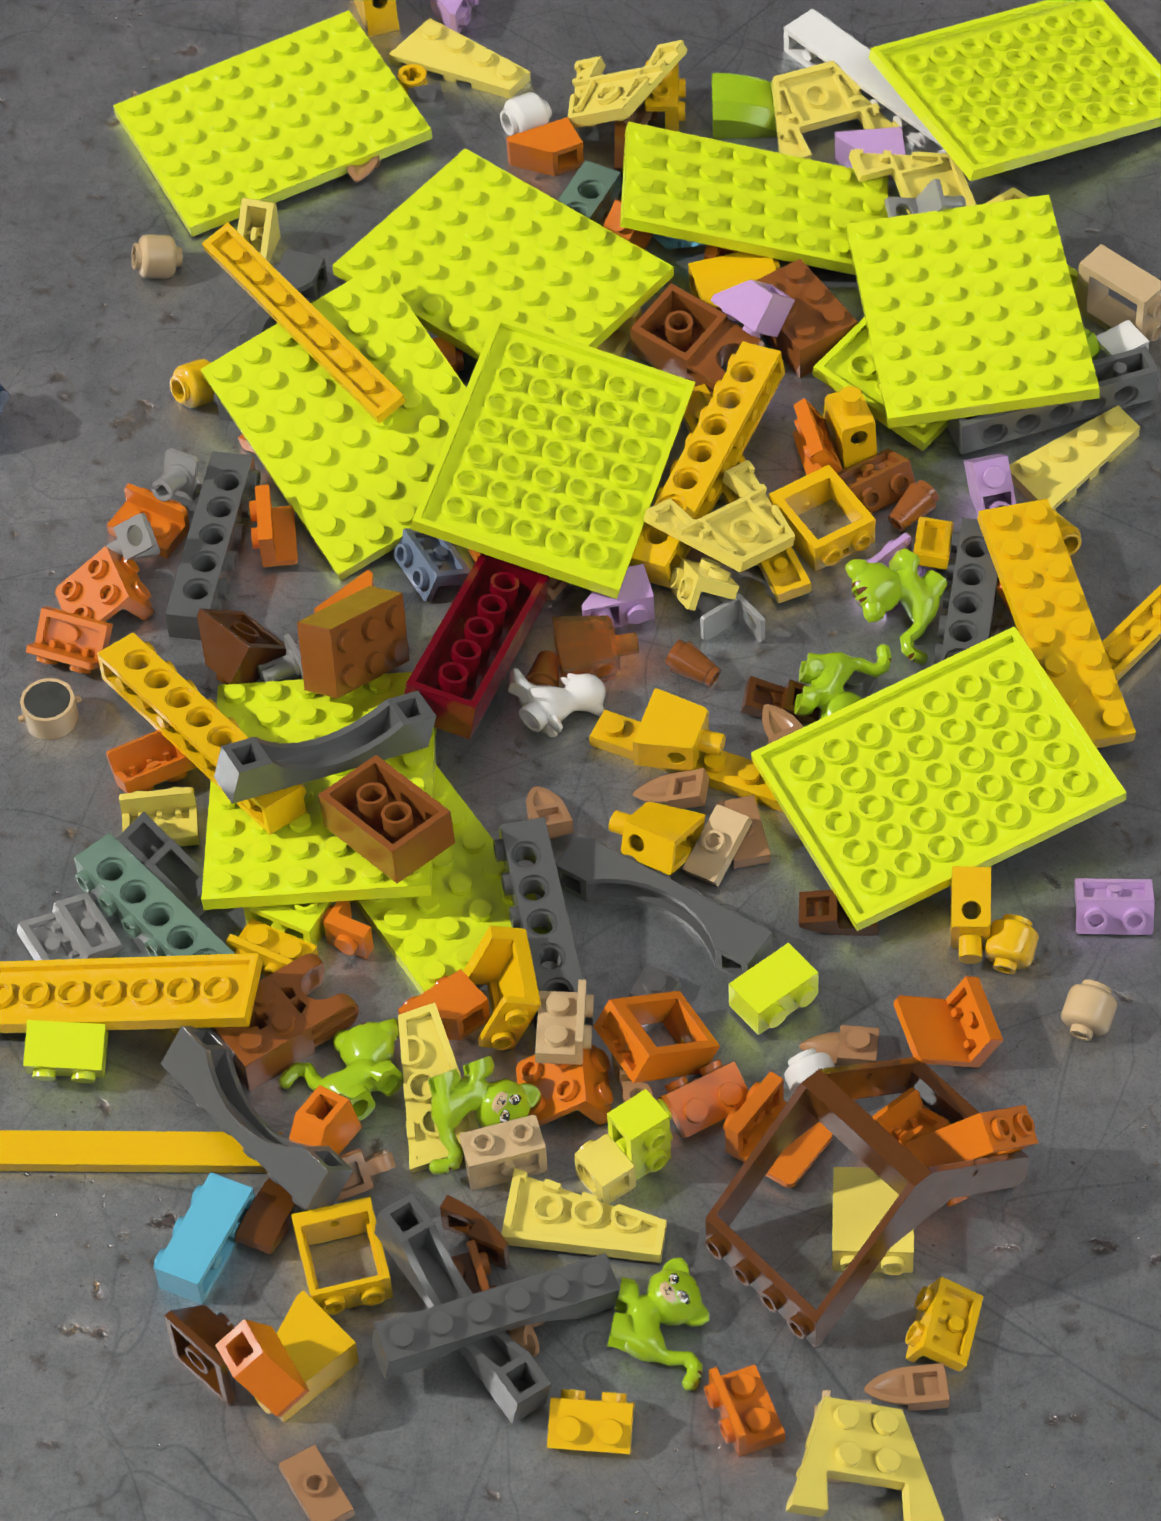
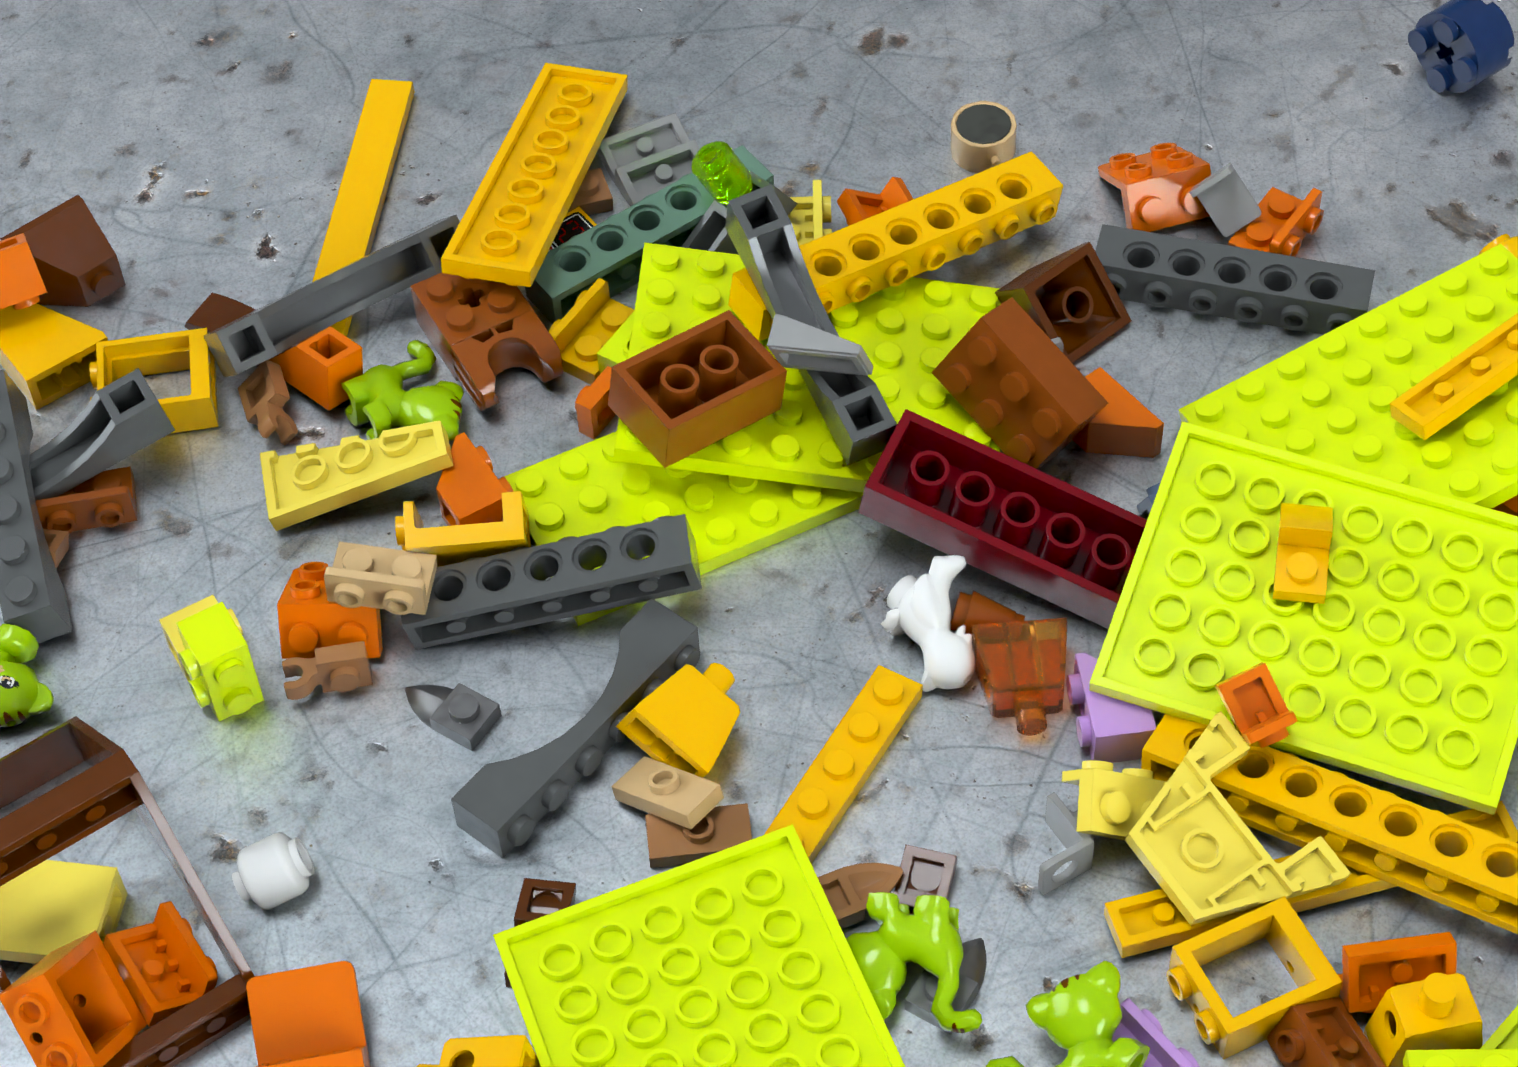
camera: 95 degrees right, 0 degrees up
neon yellow brick [23,1020,109,1083] -> none
orange bracket [26,606,113,674] -> none
light grey bracket [152,448,205,501] -> none
medium azure brick [153,1172,255,1305] -> none
orange bracket [249,484,298,568] -> none
lime animal [428,1055,541,1175] -> none
reddish brown slope [440,1195,510,1270] -> none
tan bracket [459,1115,548,1191] -> none
light yellow wing [502,1168,667,1263] -> none
medium nougat plate [526,786,574,839] -> none
orange window [593,991,720,1083] -> none
yellow torso [633,688,726,771] -> none
medium nougat plate [633,768,710,809] -> none
orange bracket [658,1059,749,1139] -> none
dark orange cone [665,639,722,688] -> none
orange bracket [723,1071,833,1188] -> none
neon yellow brick [728,943,819,1035] -> none
medium nougat plate [800,1025,880,1066] -> none
none -> clear neon green brick [692,141,752,205]
none -> light grey slope [767,314,874,376]
none -> orange bracket [1215,662,1298,748]
none -> yellow slope [1273,503,1333,604]

